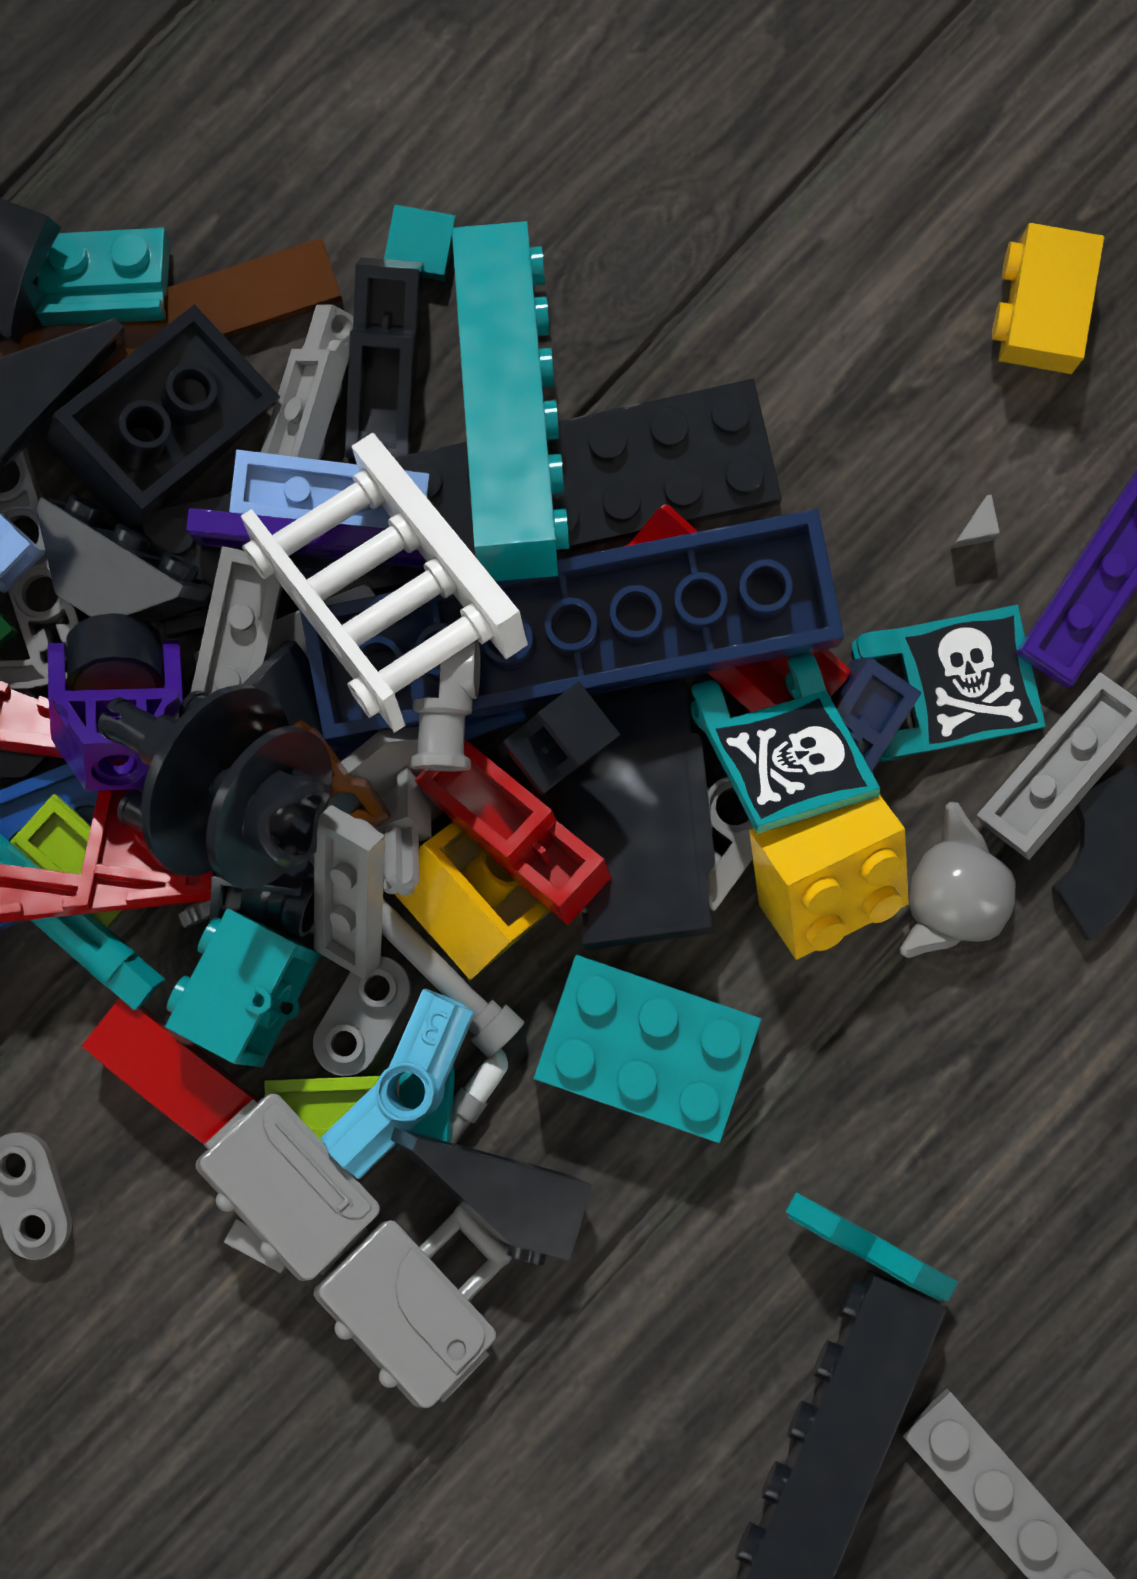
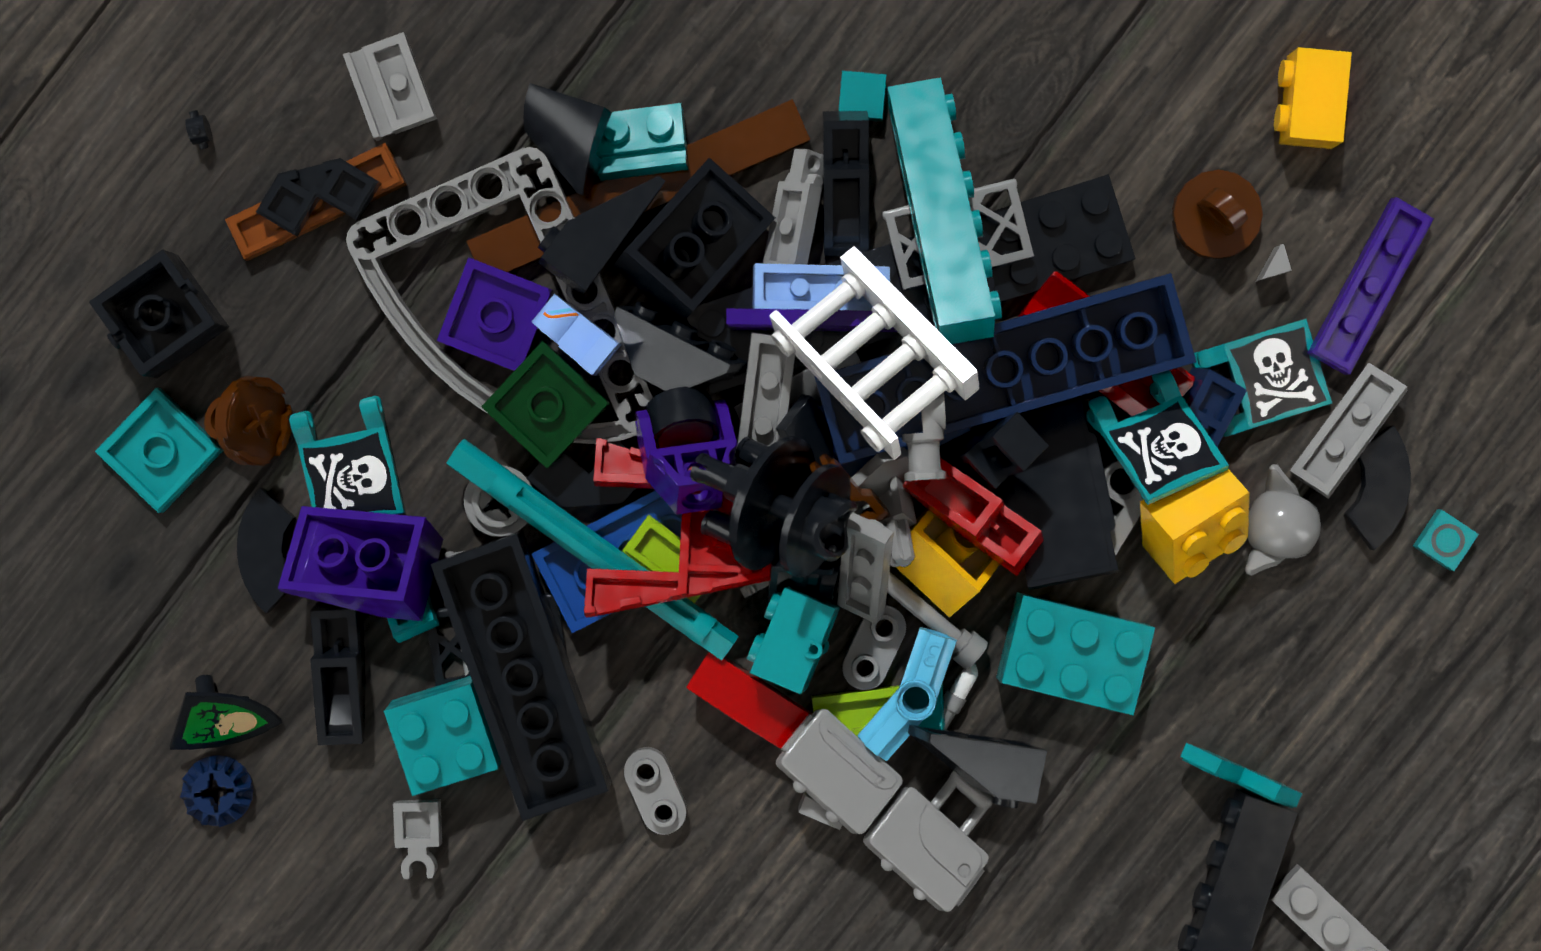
camera: 10 degrees left, 5 degrees up
none -> light grey window [882,178,1034,290]
none -> reddish brown tile [1172,169,1263,259]

